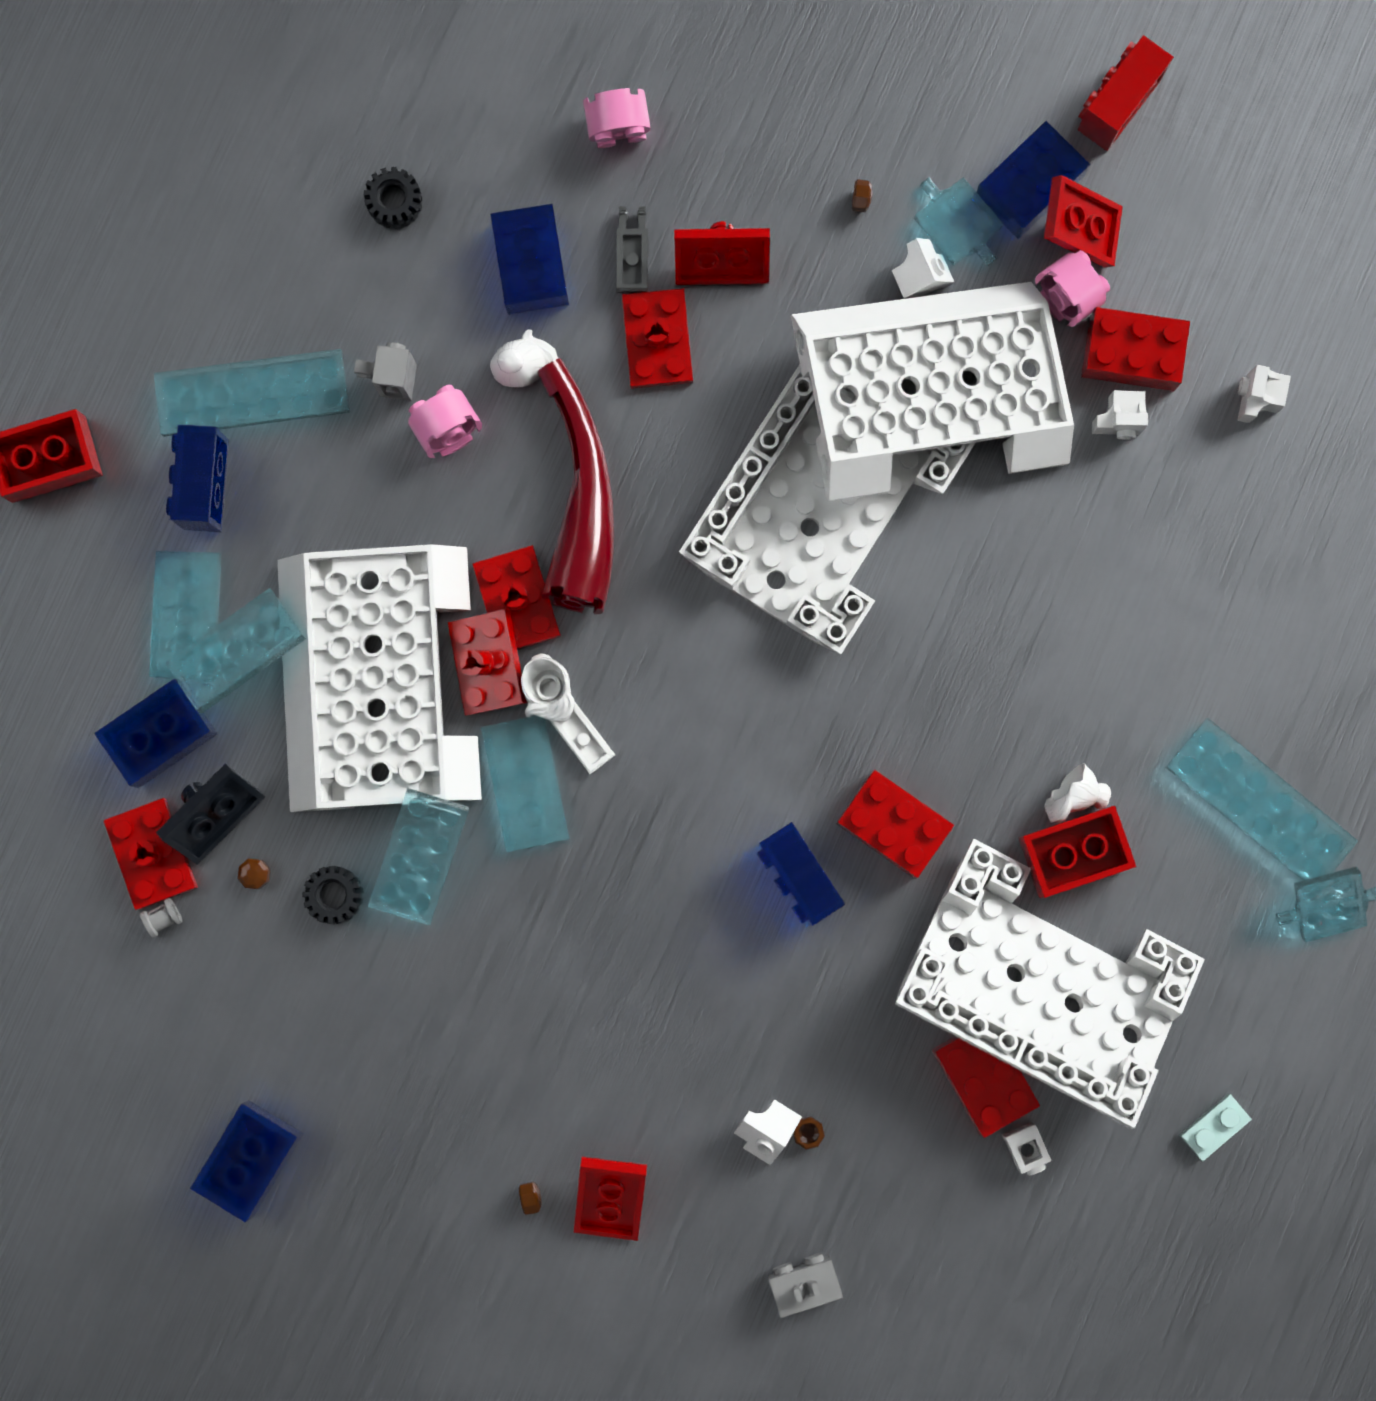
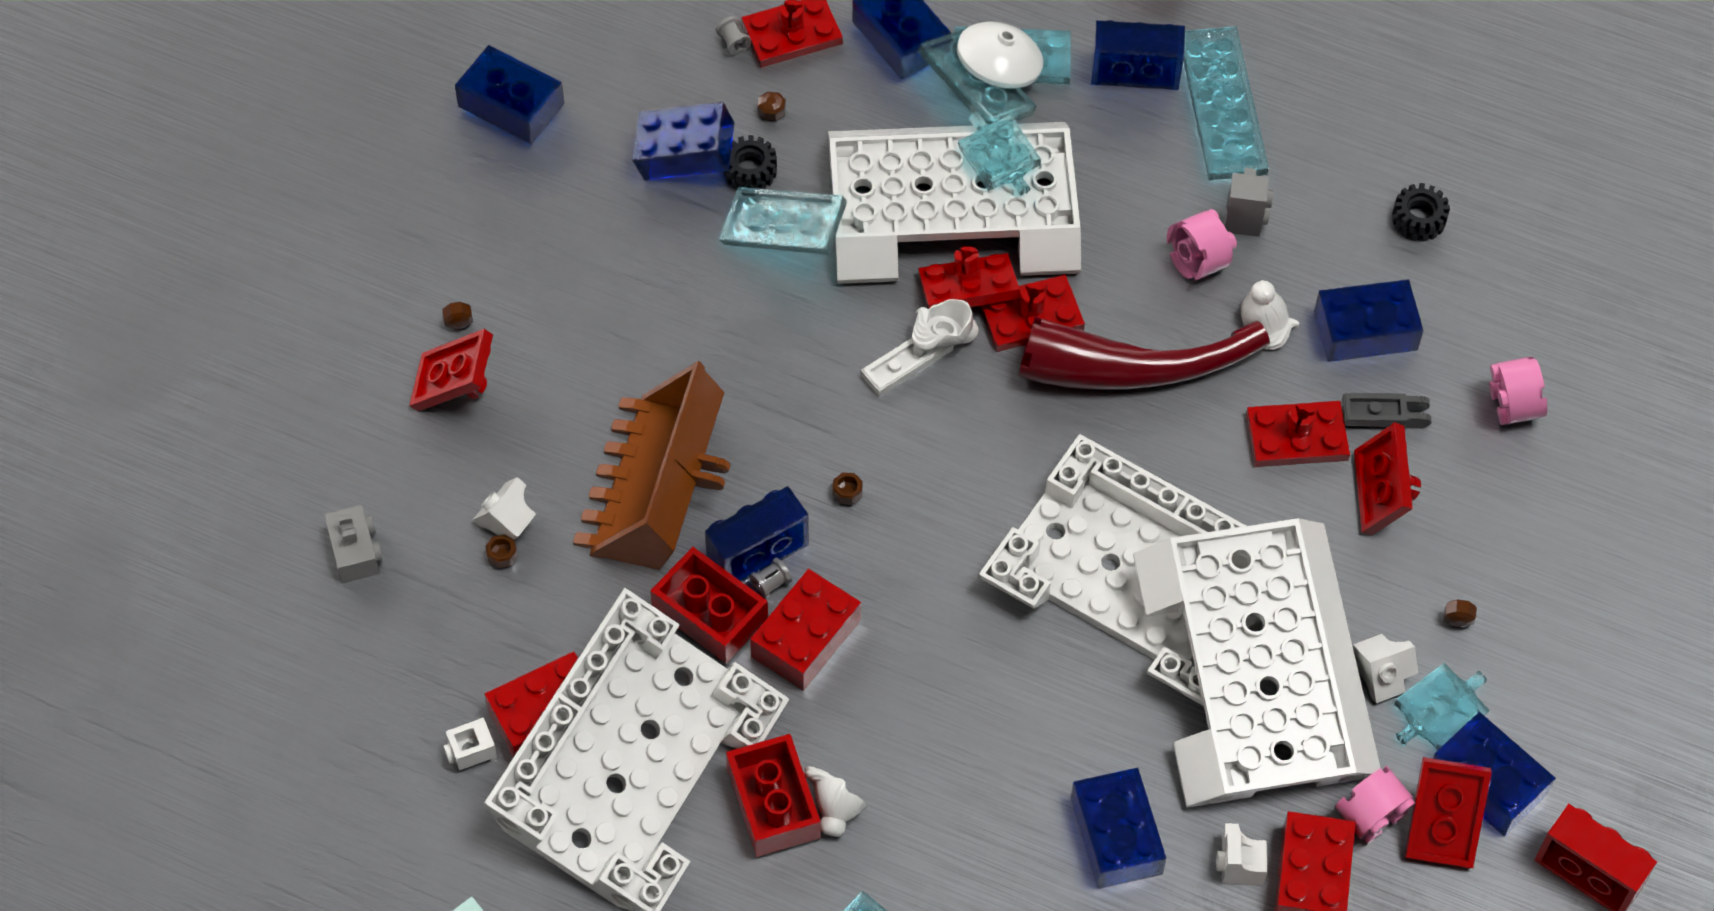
camera: 85 degrees right, 25 degrees down
black plate [156,763,265,865] -> none
clear light blue plate [481,716,570,852] -> none
none -> dark orange piece [573,360,731,570]
none -> clear blue brick [632,101,735,181]
none -> red brick [650,546,768,664]
none -> light grey bush [749,557,792,599]
none -> reddish brown tile [832,472,863,505]
none -> white dish [957,21,1043,88]
none -> clear light blue plate [958,112,1041,196]
none -> clear blue brick [1071,767,1167,889]

